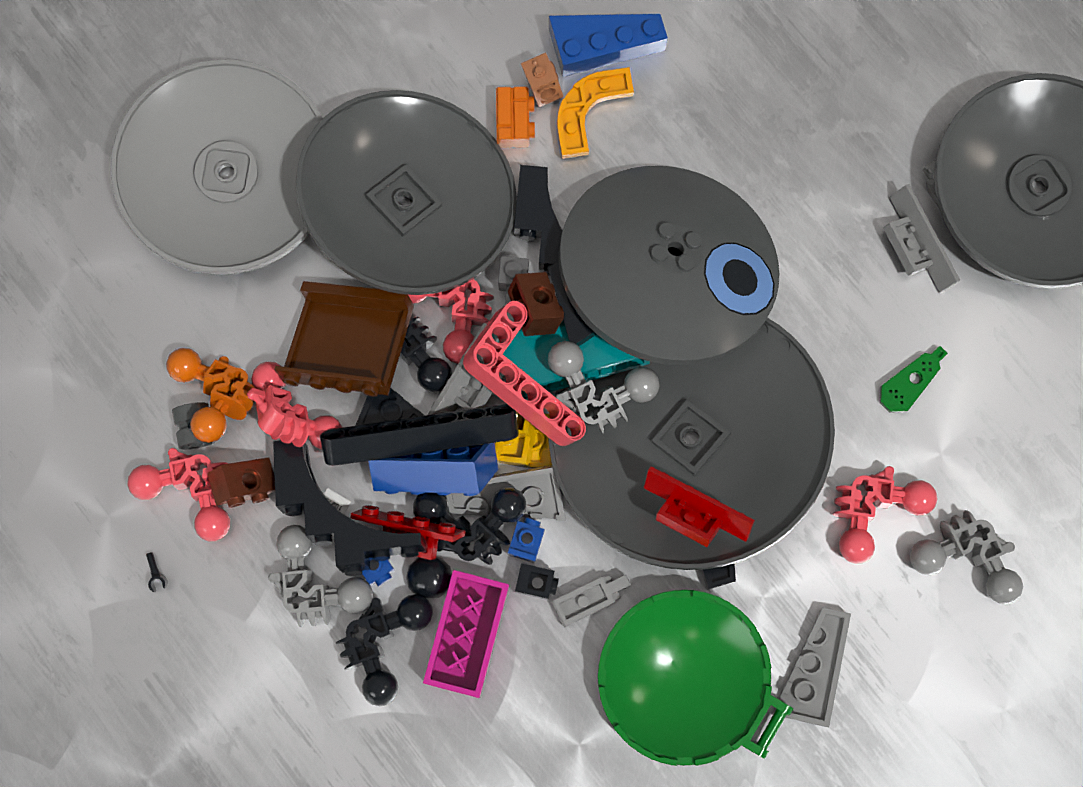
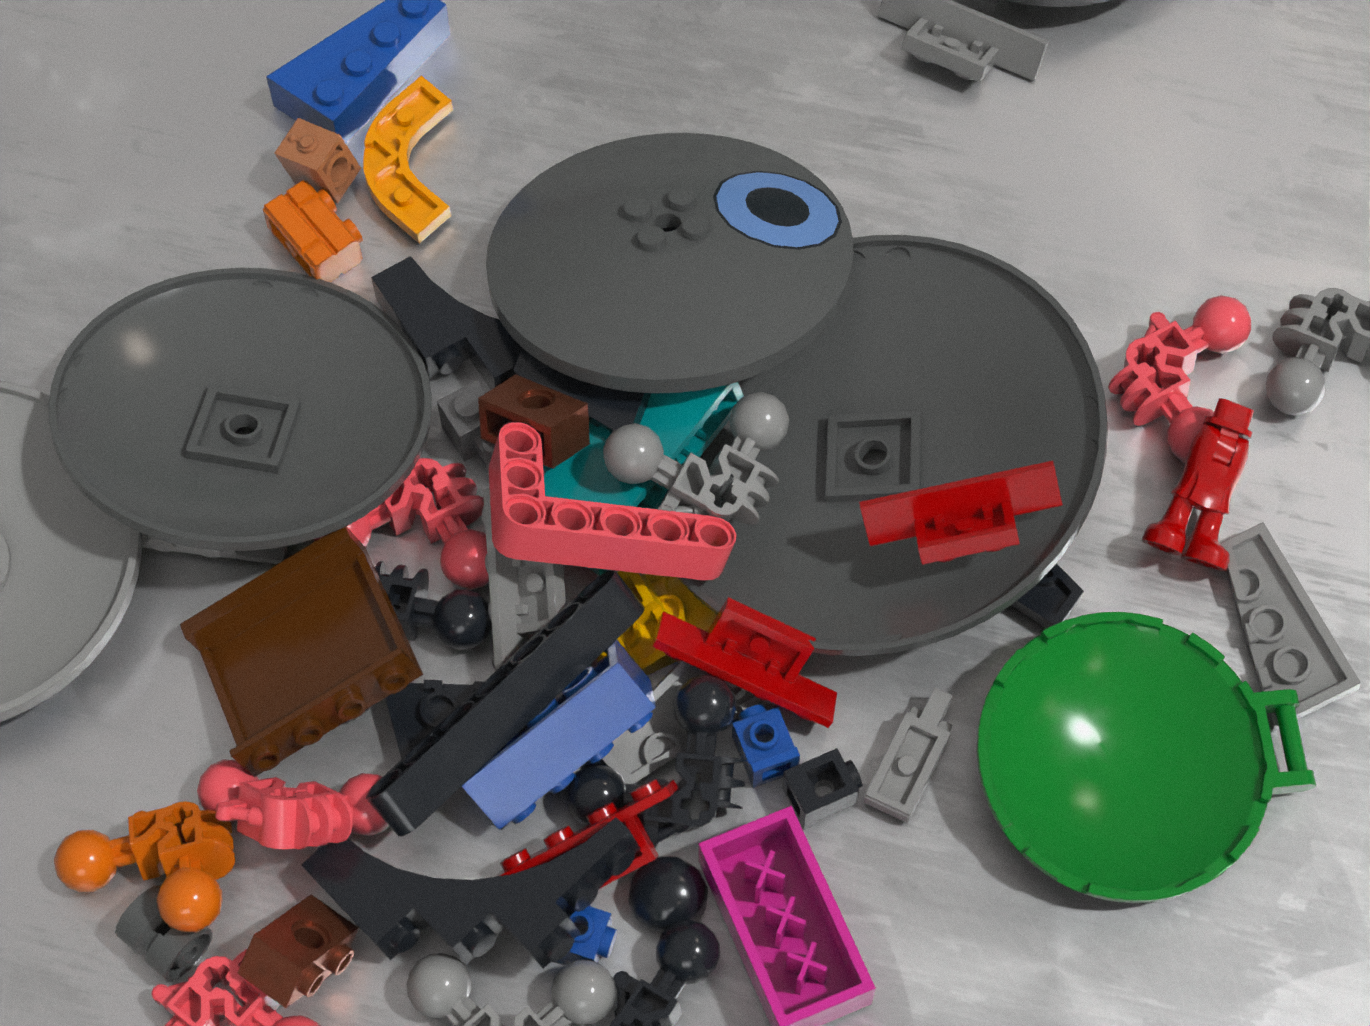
camera: 35 degrees left, 15 degrees down
green piece [880,346,948,413] -> none
none -> red bracket [652,597,837,728]
none -> red piece [1141,398,1254,572]

